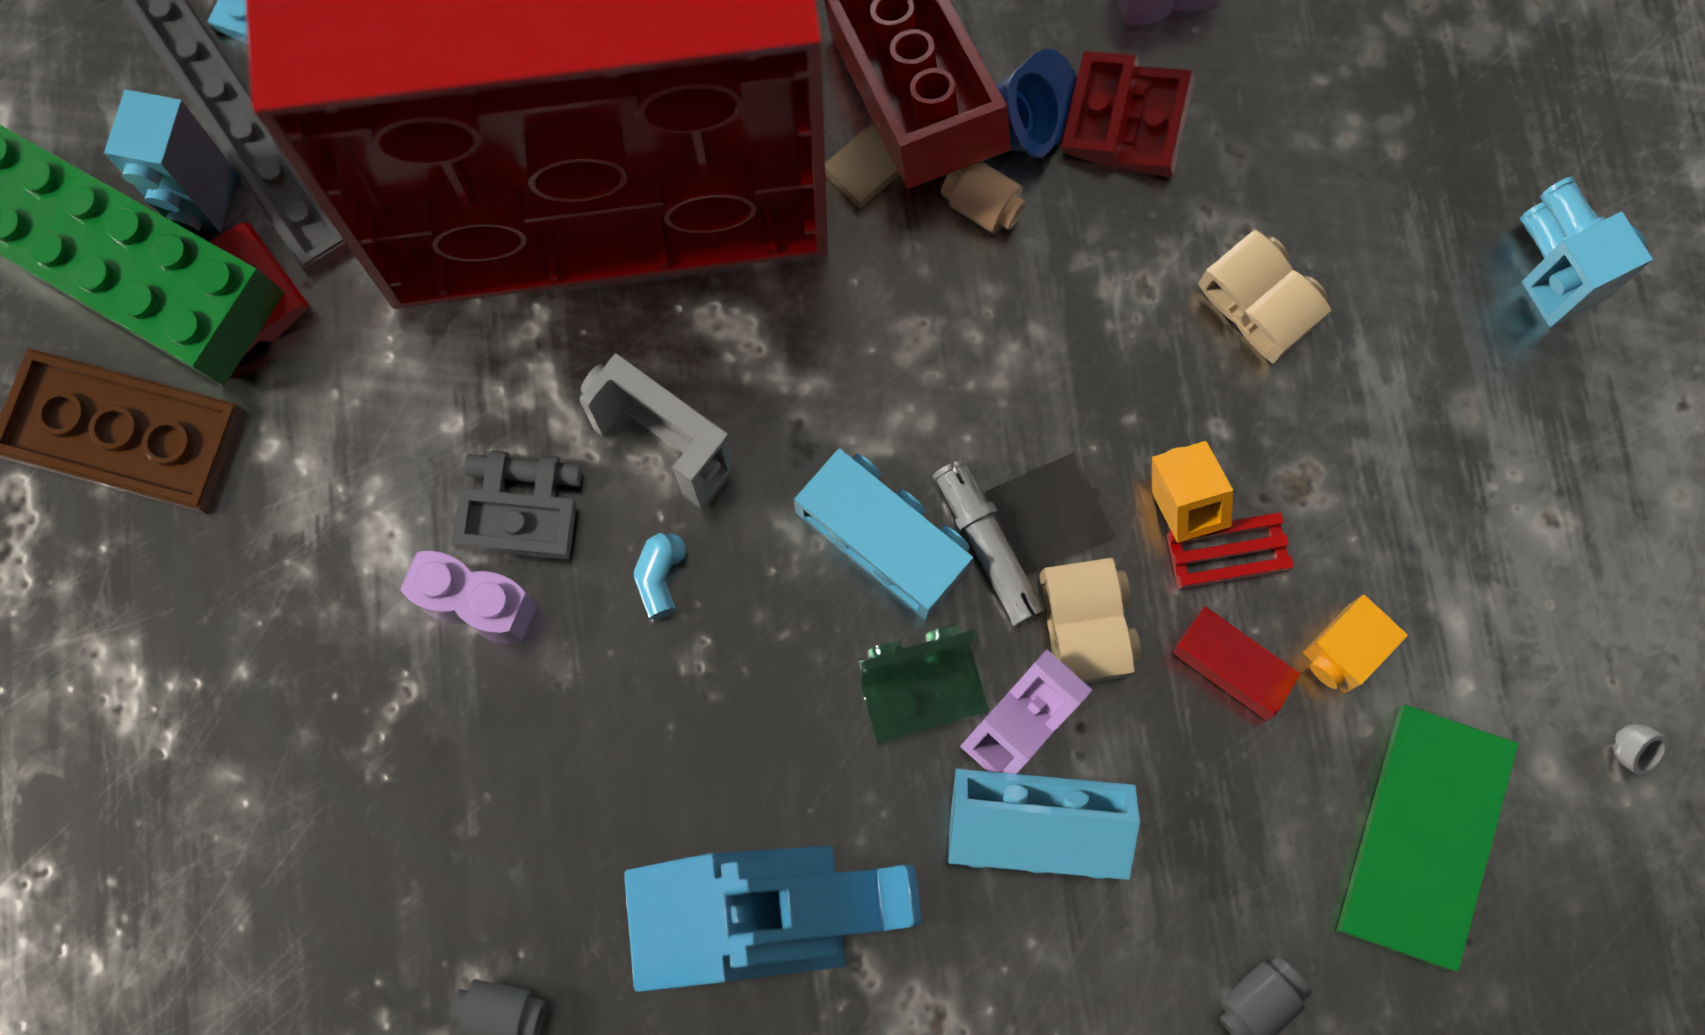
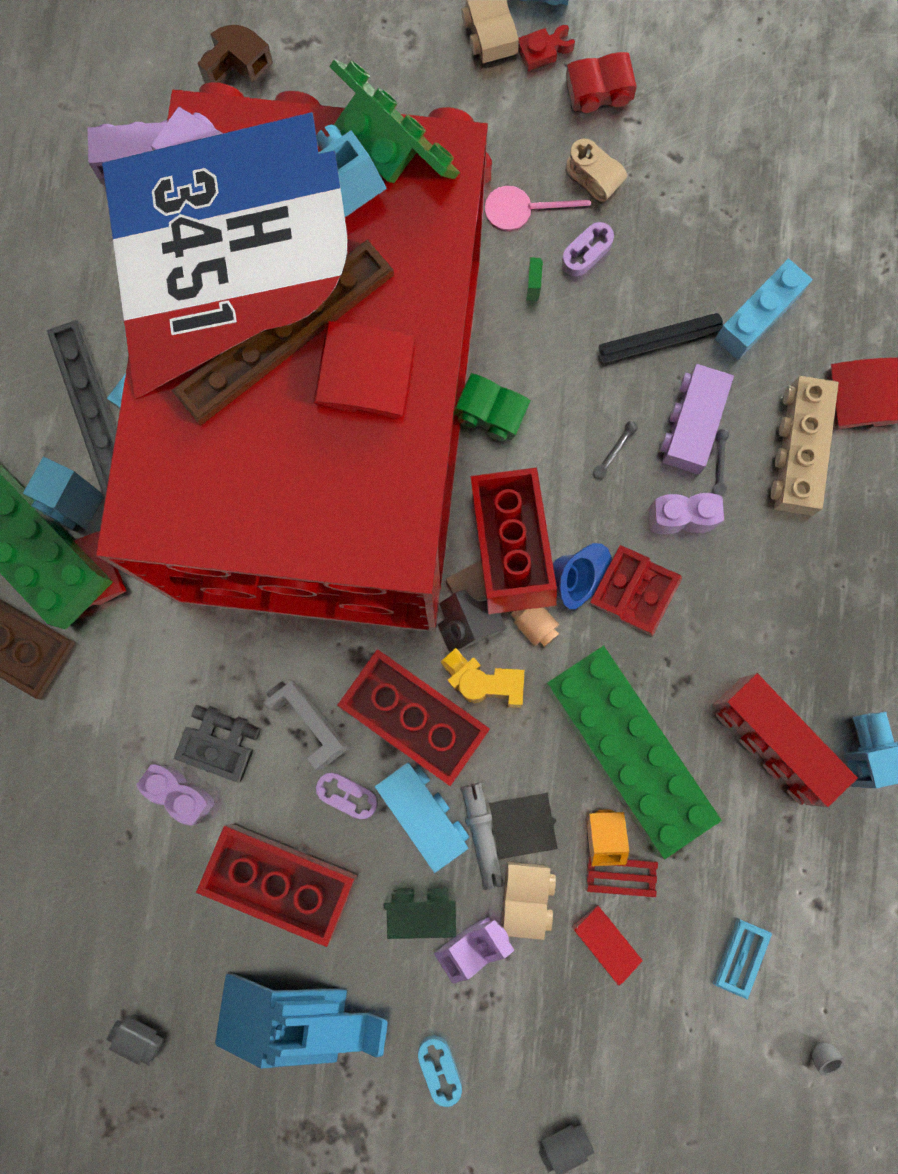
camera: 15 degrees right, 5 degrees up
medium azure arm [634,533,686,620] -> none
medium azure brick [948,769,1140,880] -> none
tan brick [1198,229,1332,364] -> none
light orange brick [1303,594,1408,693] -> none
green tile [1336,705,1519,972] -> none
none -> red brick [196,823,357,947]
none -> lavender beam [316,773,378,819]
none -> red brick [337,649,490,786]
none -> medium azure beam [418,1035,462,1107]
none -> dark grey brick [437,589,507,653]
none -> yellow hips [441,648,525,708]
none -> green brick [544,645,722,860]
none -> red brick [712,673,858,807]
none -> medium azure tile [713,918,772,1000]

